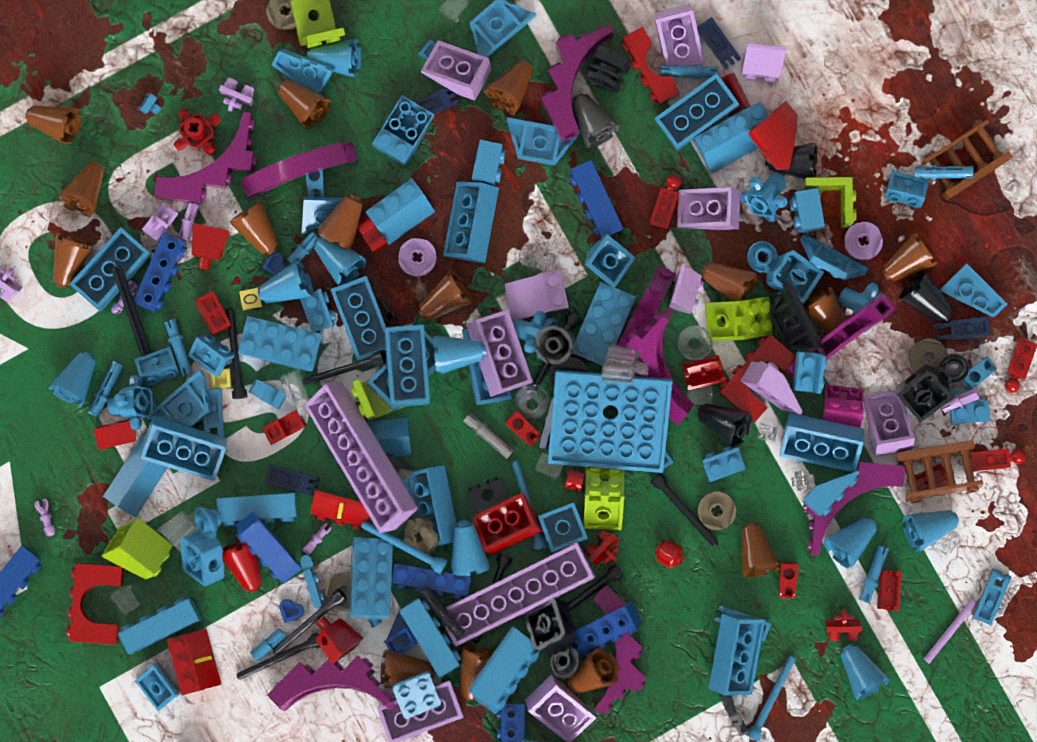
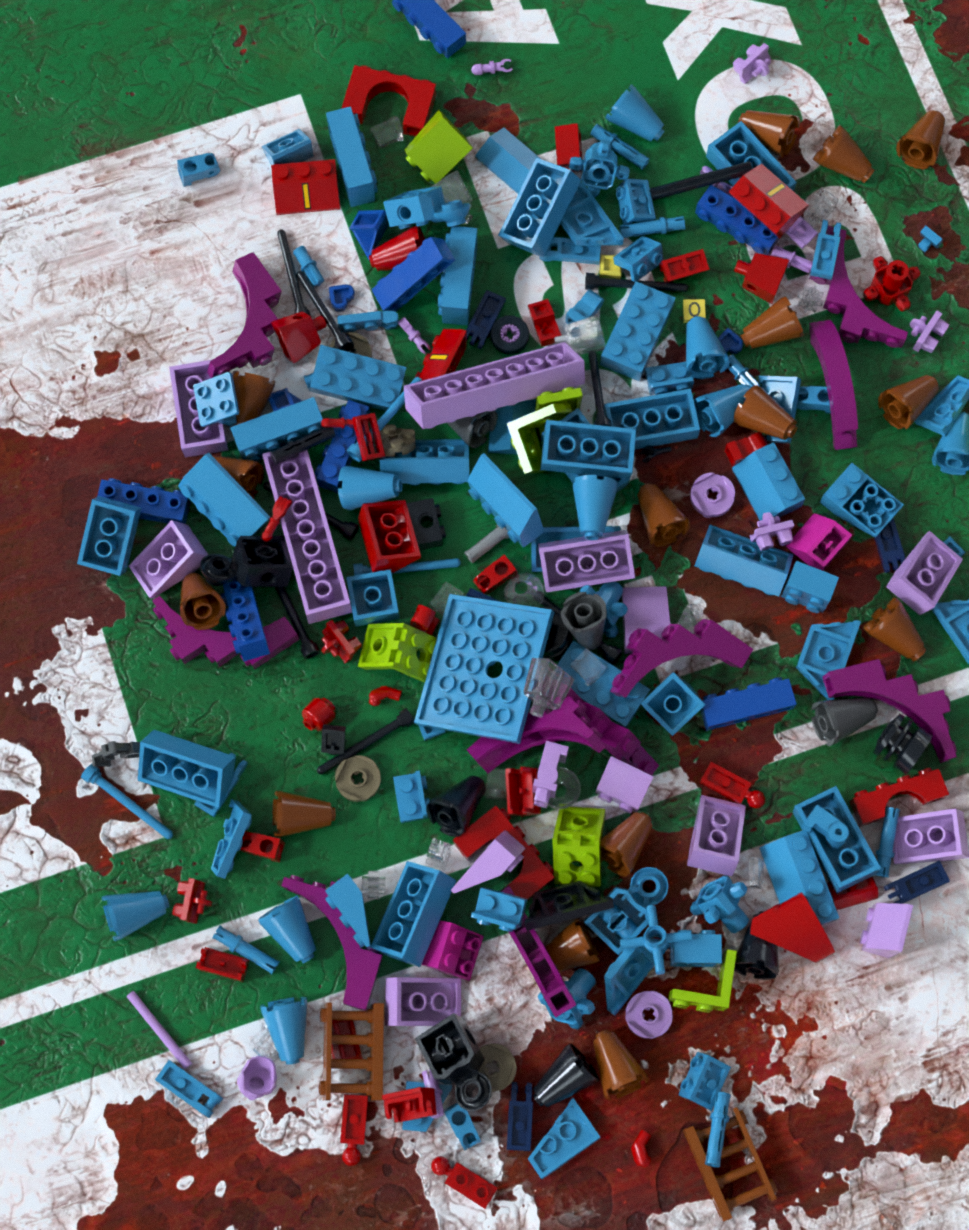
camera: 100 degrees right, 10 degrees down
none -> dark azure wing [211,799,252,879]
none -> lavender hair [237,1056,277,1101]
none -> red piece [262,496,292,542]
none -> red piece [321,417,369,428]
none -> black bracket [321,724,347,755]
none -> blue slope [349,210,389,260]
none -> red tile [352,413,386,461]
none -> red arm [369,686,402,706]
none -> red hinge [382,1087,437,1123]
none -> dark azure slope [467,453,544,548]
none -> black bush [491,315,529,355]
none -> lime bracket [507,404,573,474]
none -> lavender hips [532,741,569,808]
none -> clear tile [570,648,608,686]
none -> magenta arch [610,619,753,698]
none -> dark azure bar [620,905,692,975]
none -> red arm [631,1129,651,1168]
none -> red slope [729,163,809,239]
none -> lavender hips [749,512,794,551]
none -> dark pink slope [786,513,852,571]
none -> dark azure leg [801,805,849,846]
none -> dark azure hinge [810,220,841,280]

